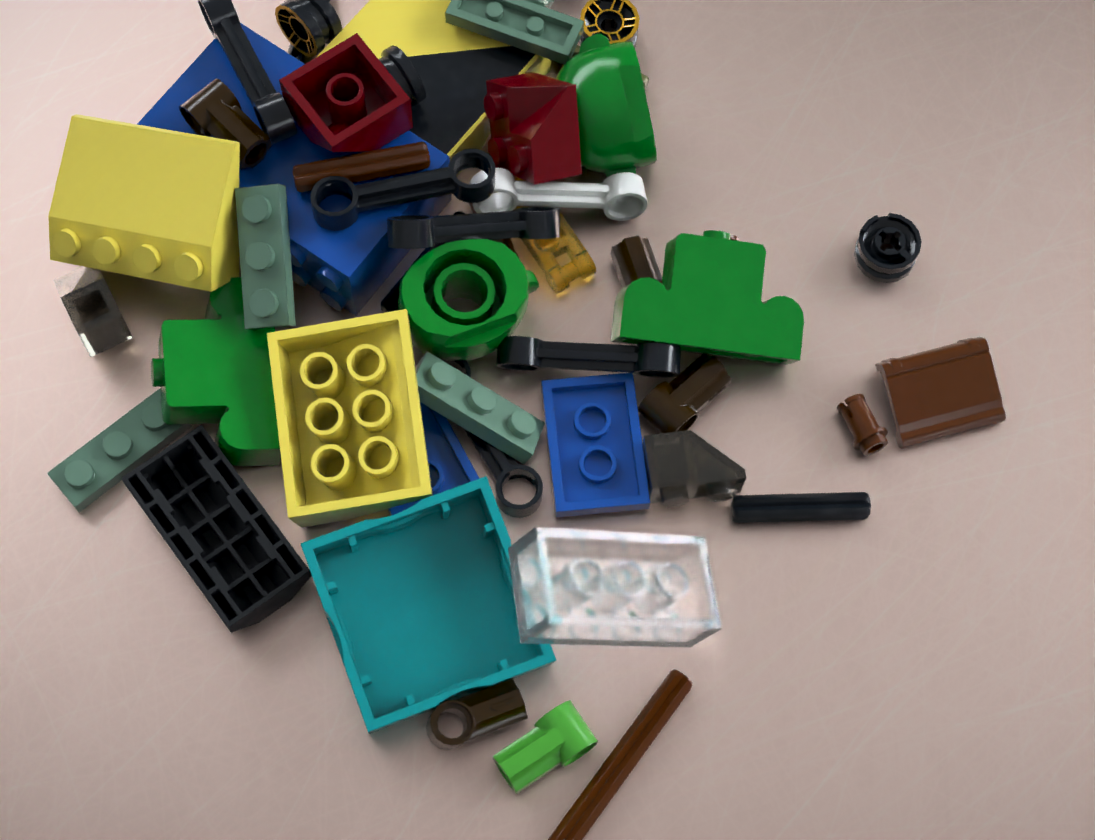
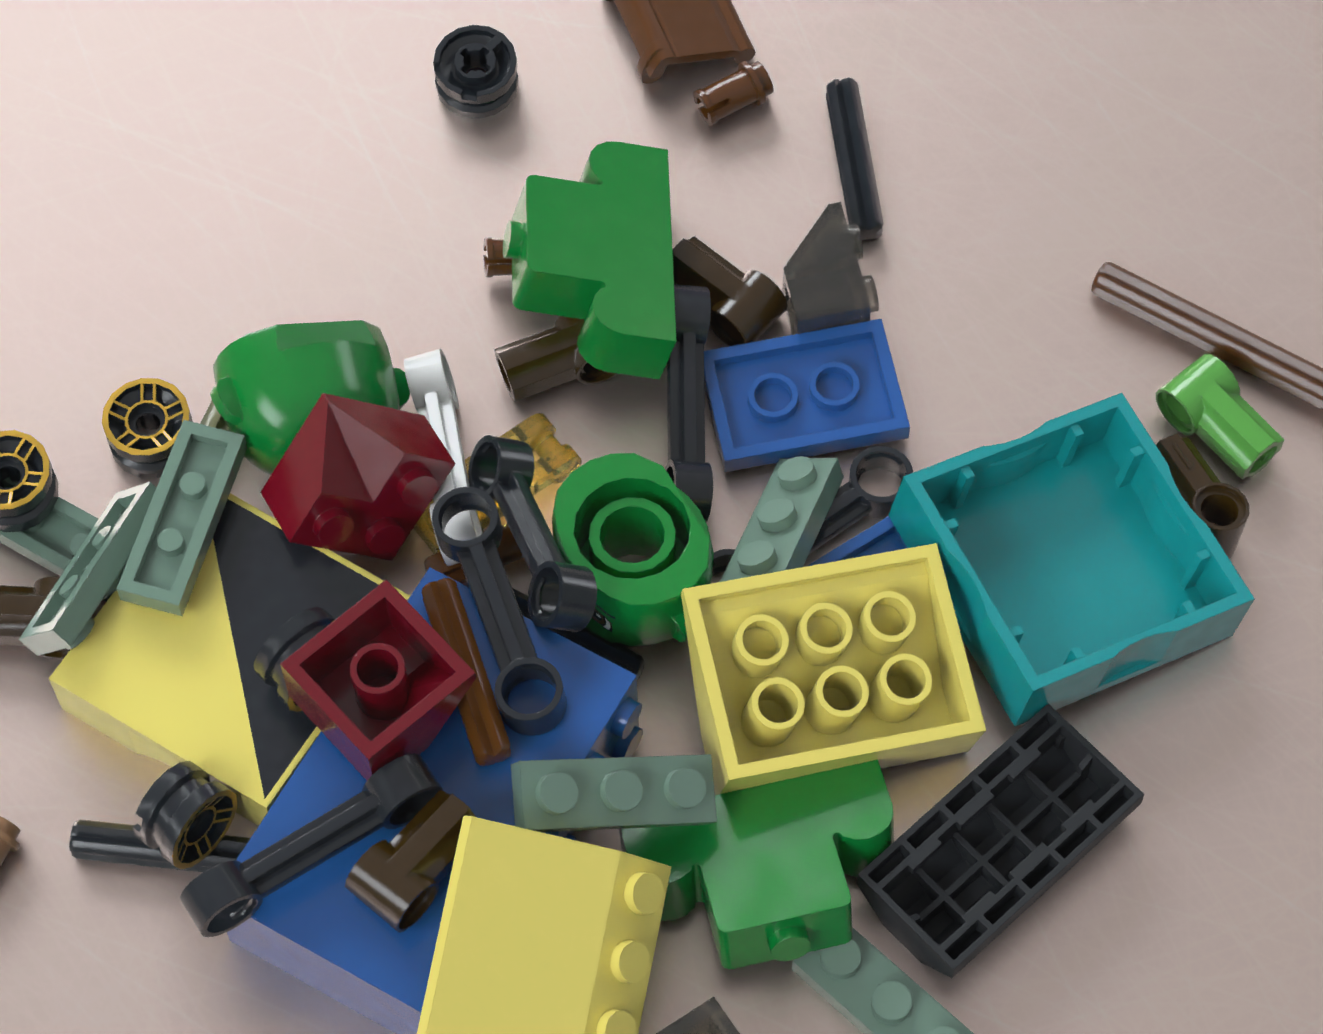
camera: 90 degrees left, 5 degrees down
clear brick [508,527,722,647] -> none

